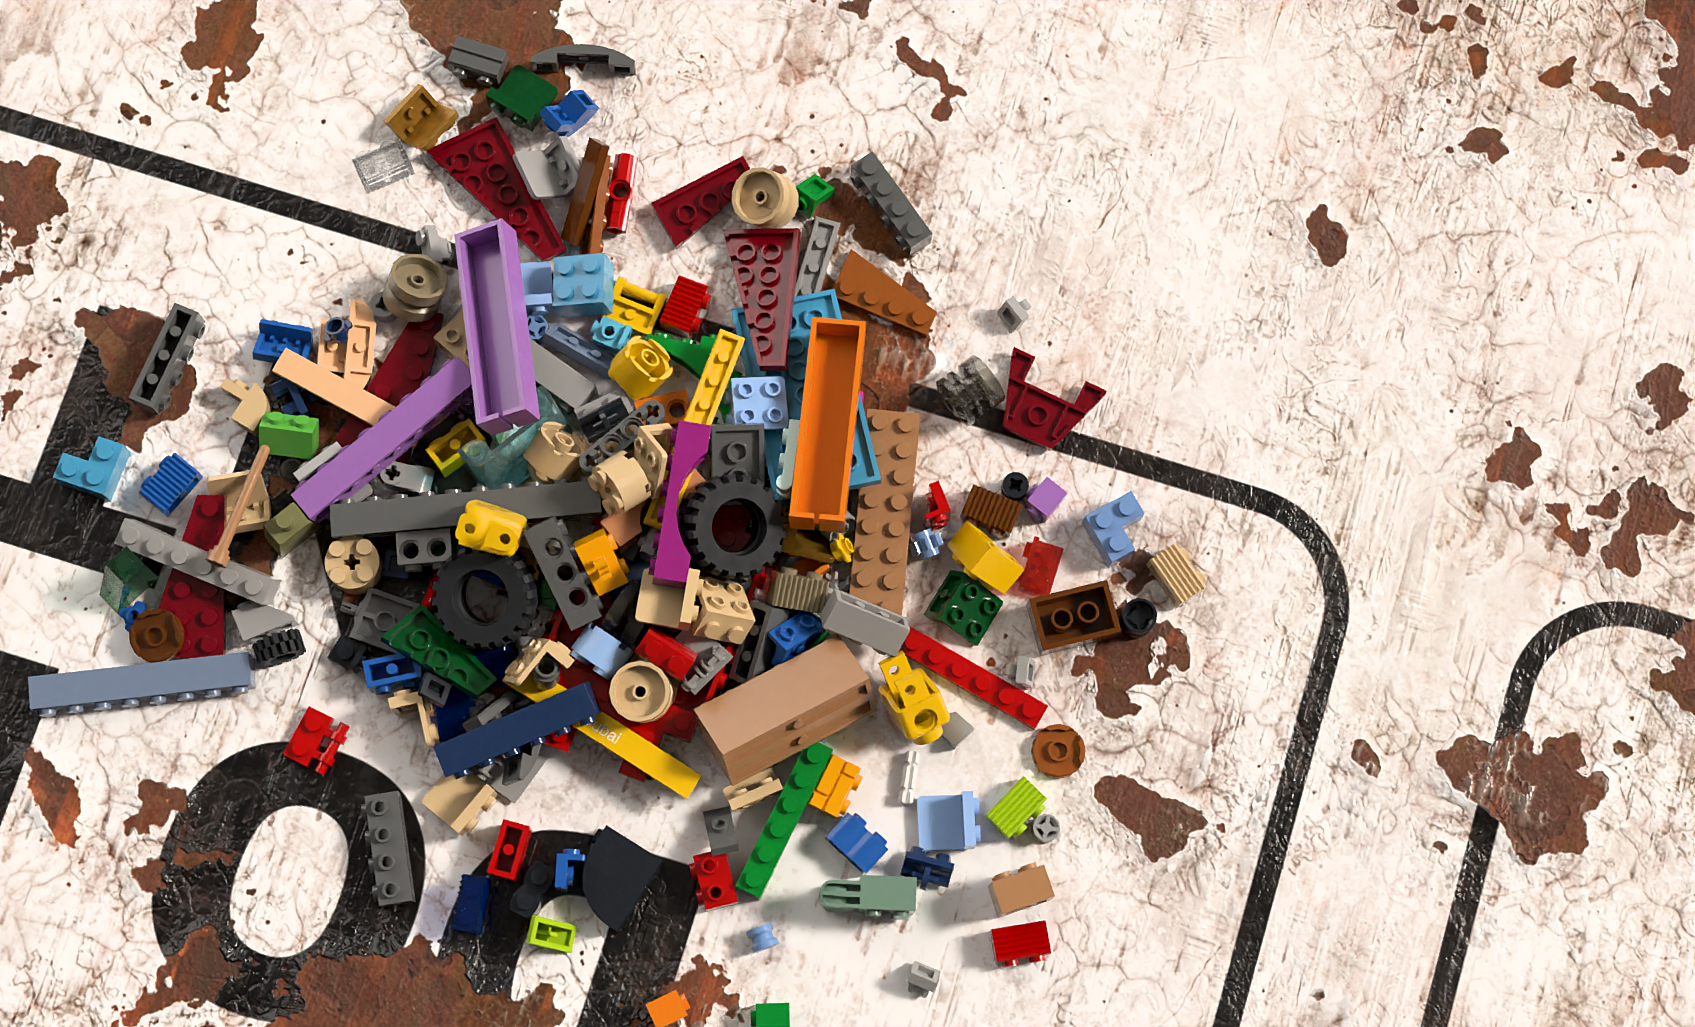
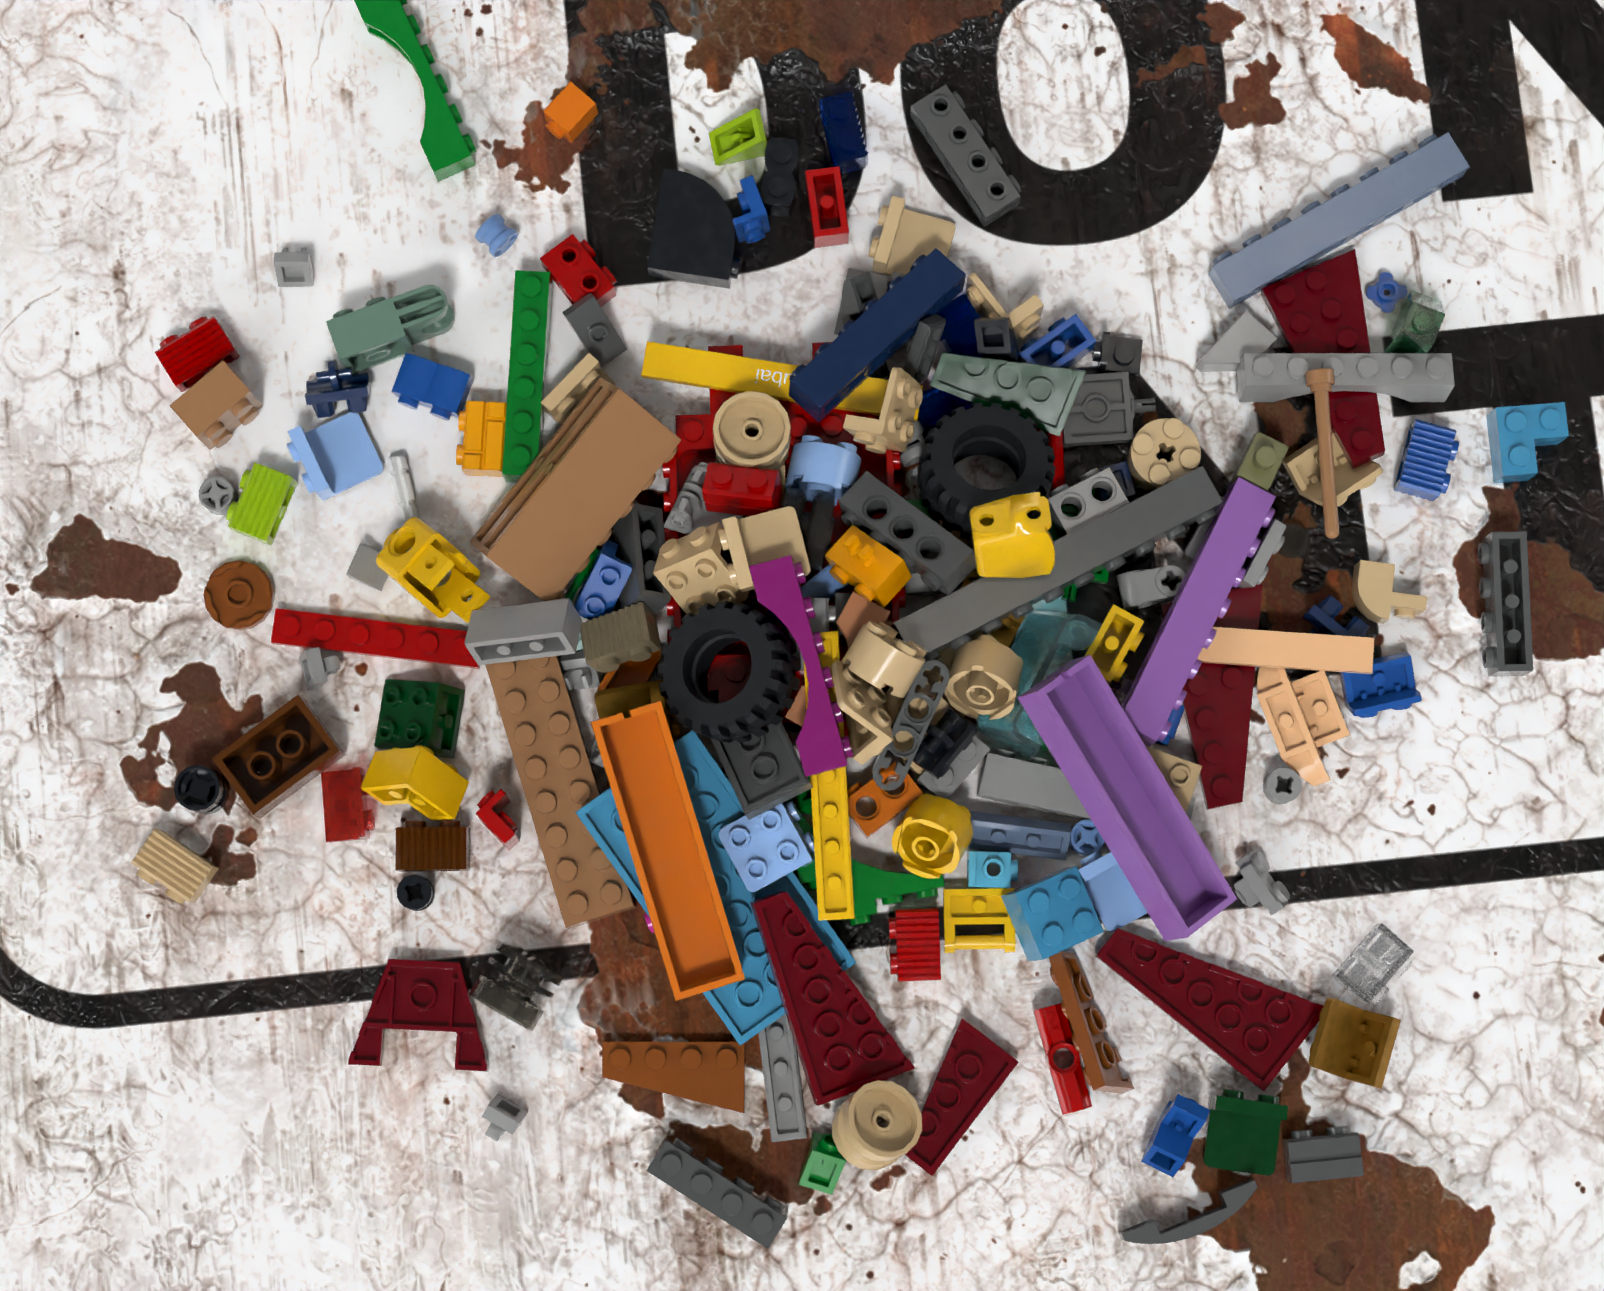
camera: 165 degrees right, 5 degrees up
reddish brown tile [129,609,184,663] -> none
black tyre [252,629,306,668] -> none
bright green brick [259,412,319,460] -> none
red plate [283,706,350,775] -> none
dark blue plate [323,317,353,343] -> none
dark tan wheel [382,254,449,322] -> none
light grey bracket [513,136,581,200] -> none
dark grey brick [532,656,560,690] -> none
reddish brown tile [561,137,610,246] -> none
light aqua plate [776,419,800,500] -> none
yellow plate [830,533,854,563] -> none
medium blue gear [908,528,944,560] -> none
medium lavender brick [1025,477,1068,522] -> none
medium blue brick [1082,491,1145,568] -> none

